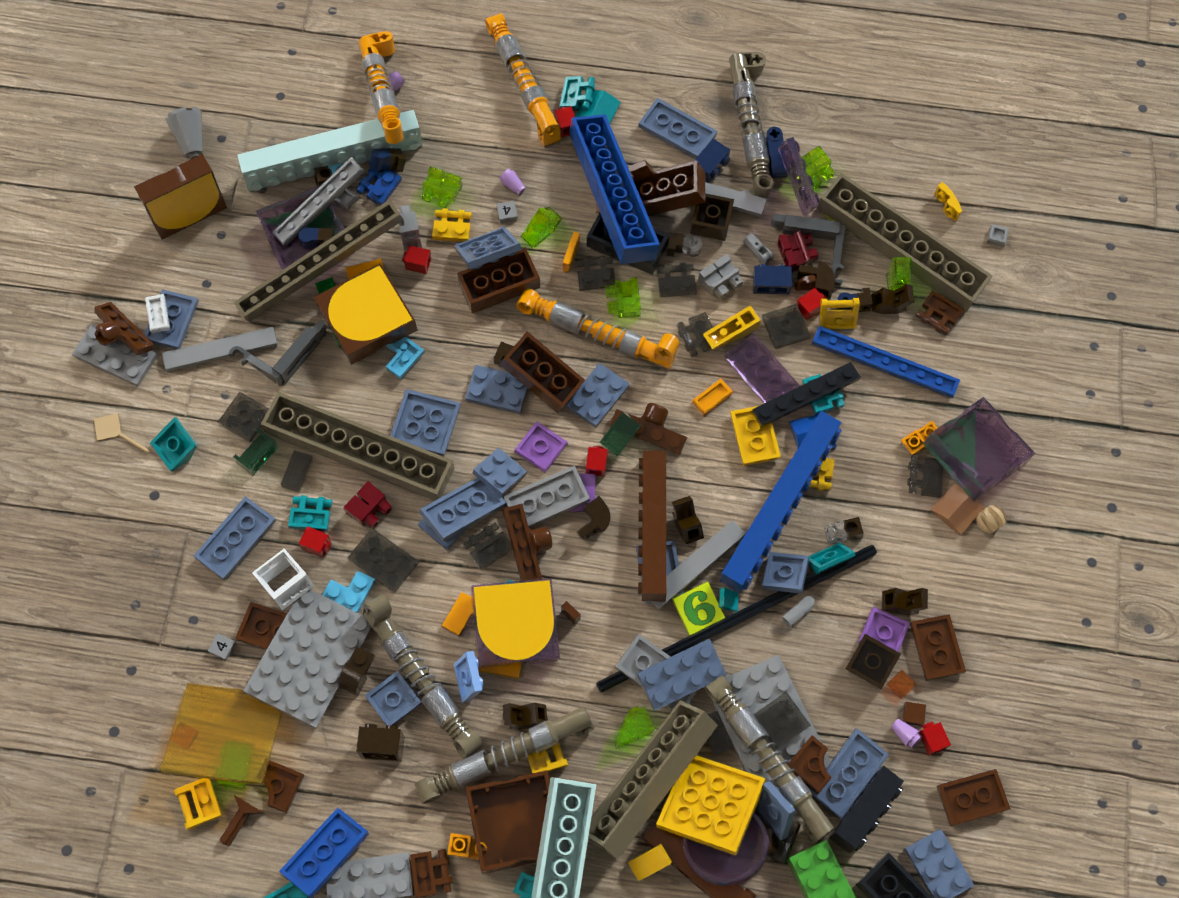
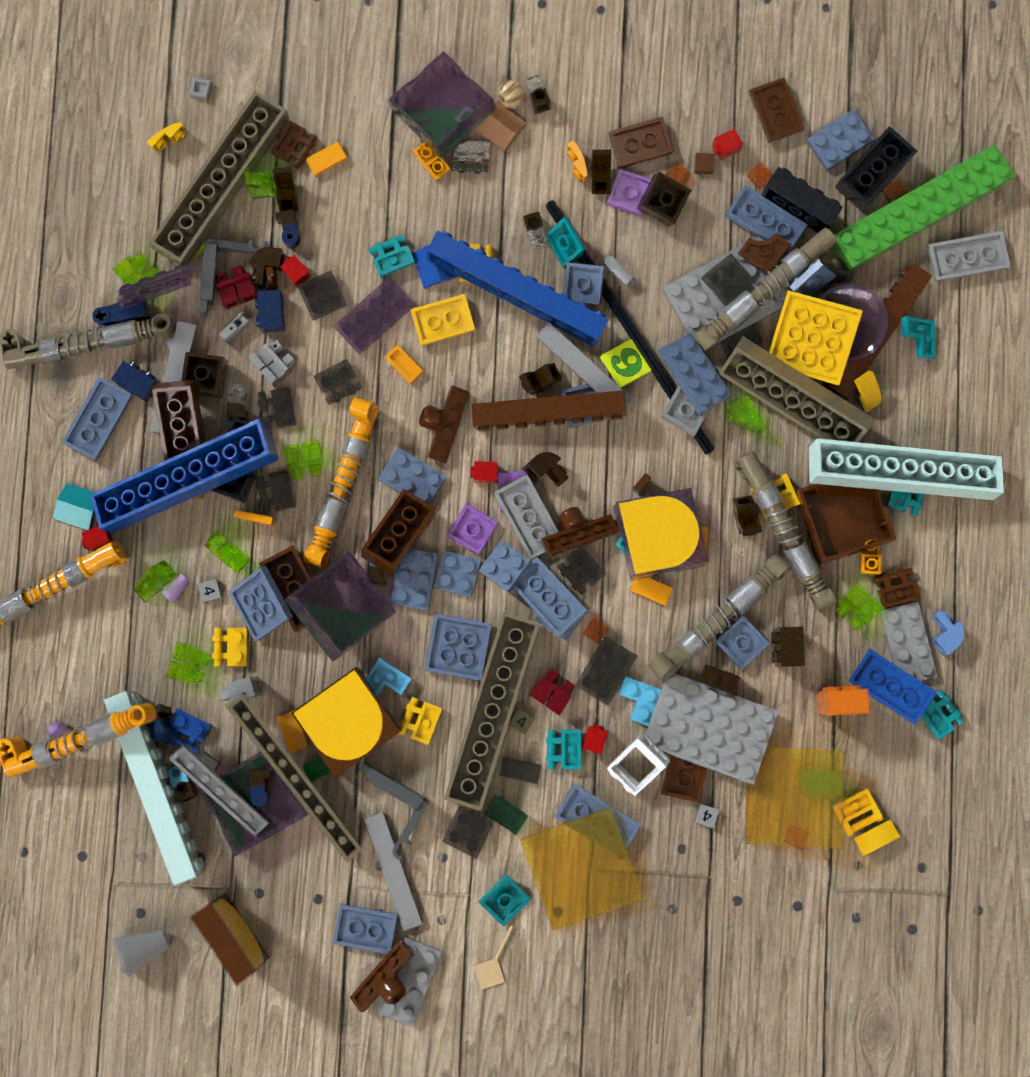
camera: 90 degrees left, 15 degrees up
white plate [145,294,170,333] -> none
reddish brown piece [220,795,264,846] -> none
reddish brown tile [258,759,305,814] -> none
red brick [402,245,432,274] -> none
light blue plate [454,651,483,703] -> none
teal plate [559,76,596,110] -> none
clear green panel [599,411,642,456] -> none
reddish brown tile [629,160,654,181] -> none
yellow slope [703,305,761,350] -> none
teal tile [719,587,739,613] -> none
black plate [752,362,861,428] -> none
blue plate [812,326,960,398] -> none
yellow plate [819,298,860,329] -> none
lavender cone [891,719,922,749] -> none
none -> clear neon green slope [133,560,176,603]
none -> tile [285,551,396,662]
none -> light orange tile [306,141,347,177]
none -> yellow plate [399,697,443,745]
none -> sand blue plate [434,550,481,597]
none -> olive tile [509,708,535,735]
none -> clear yellow piece [520,807,644,931]
none -> dark brown leg [525,74,551,115]
none -> light orange slope [566,140,587,184]
none -> clear orange tile [582,618,609,644]
none -> clear orange tile [747,162,773,190]
none -> orange brick [817,685,870,715]
none -> clear neon green hips [835,583,884,630]
none -> yellow slope [854,819,900,856]

